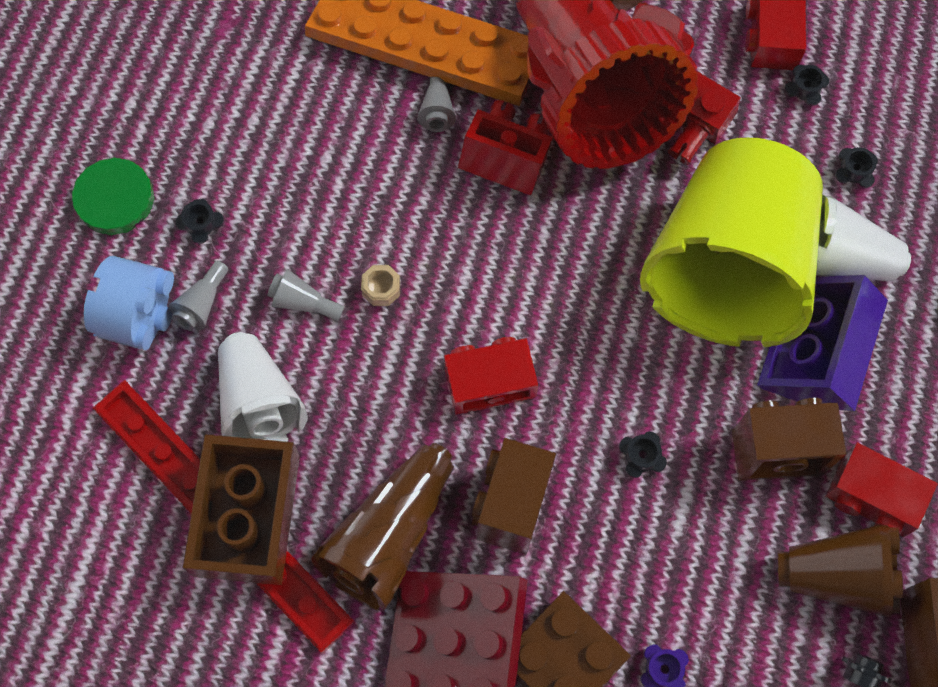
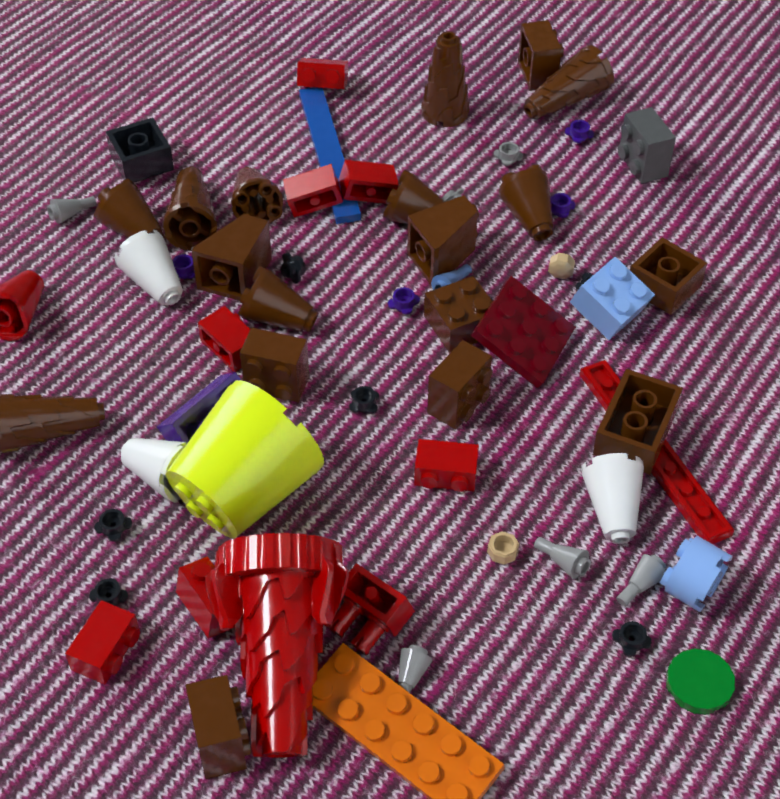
camera: 160 degrees left, 20 degrees down
reddish brown cone [311,443,454,611] -> none

